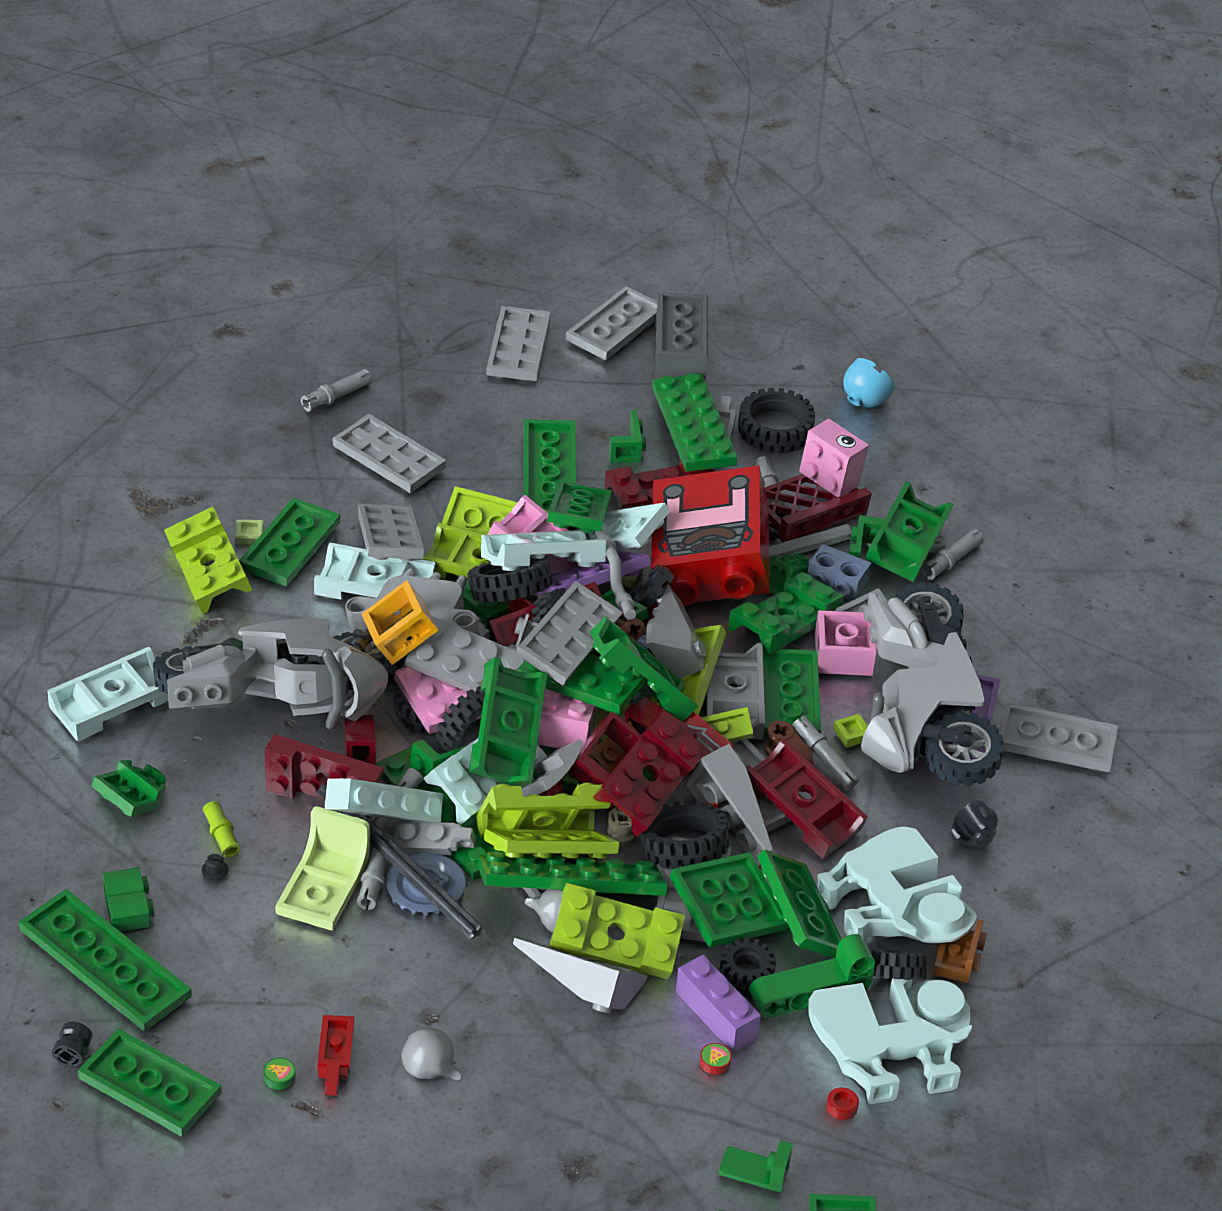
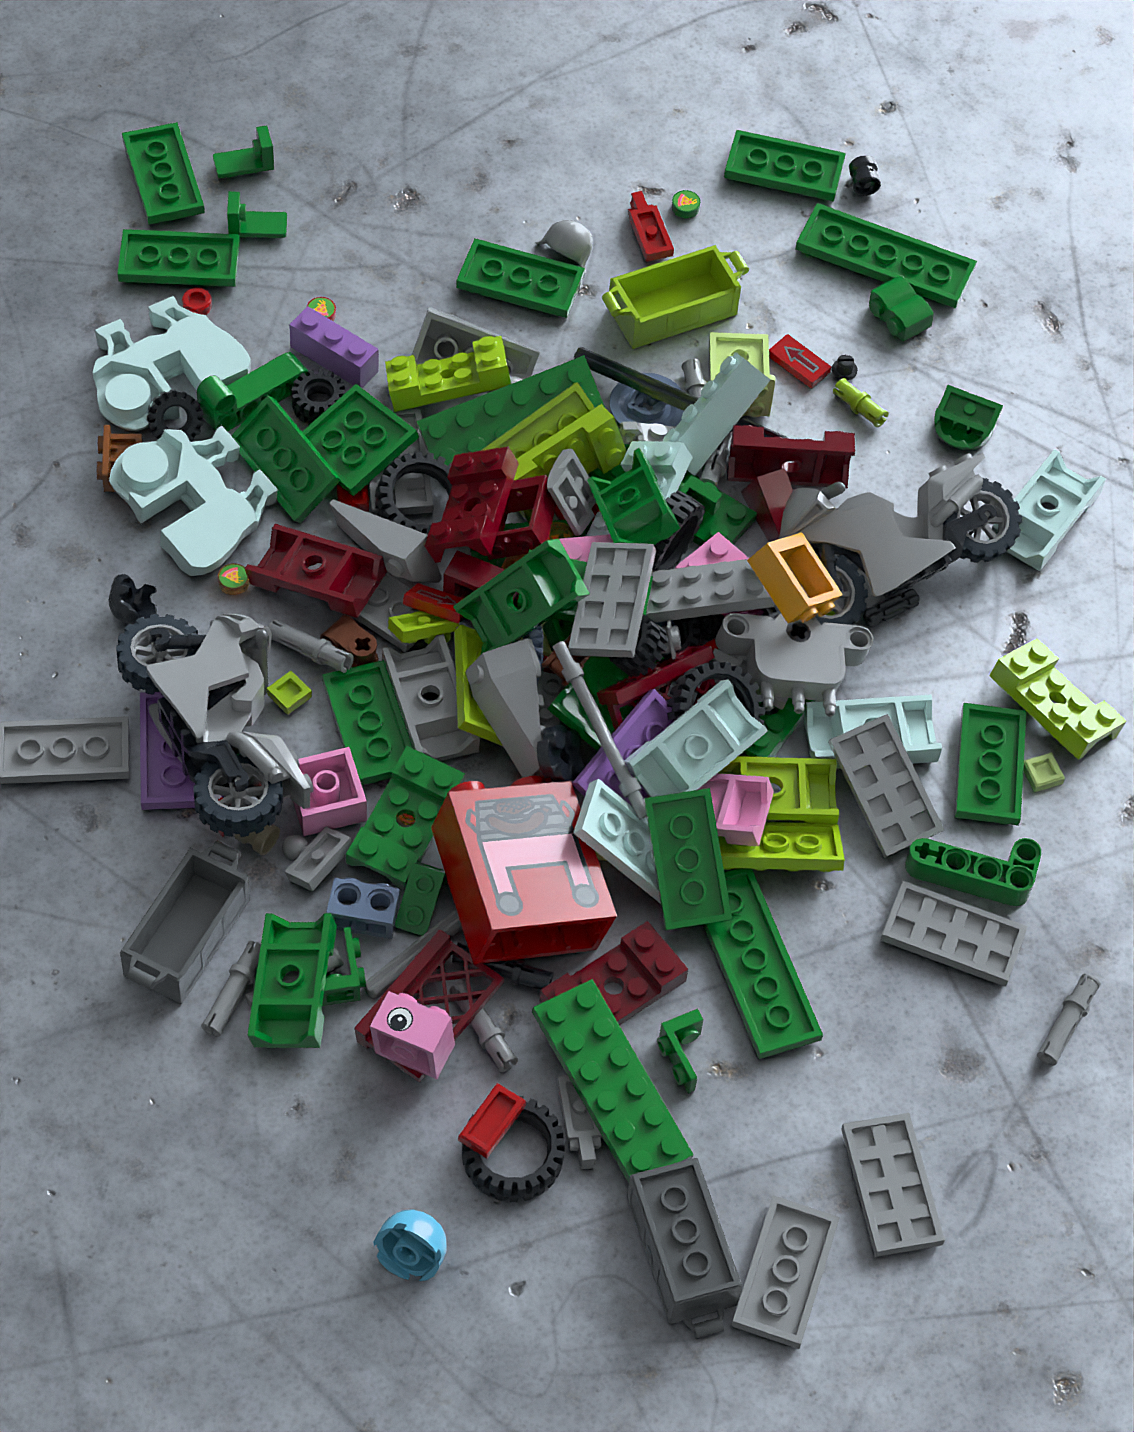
camera: 160 degrees right, 15 degrees up
none -> green plate [117,229,240,287]
none -> dark grey container [120,840,250,1004]
none -> tile [218,563,249,595]
none -> green plate [456,238,585,318]
none -> red tile [458,1083,526,1159]
none -> lime container [602,245,749,349]
none -> red tile [769,334,832,389]
none -> green beam [905,838,1041,907]

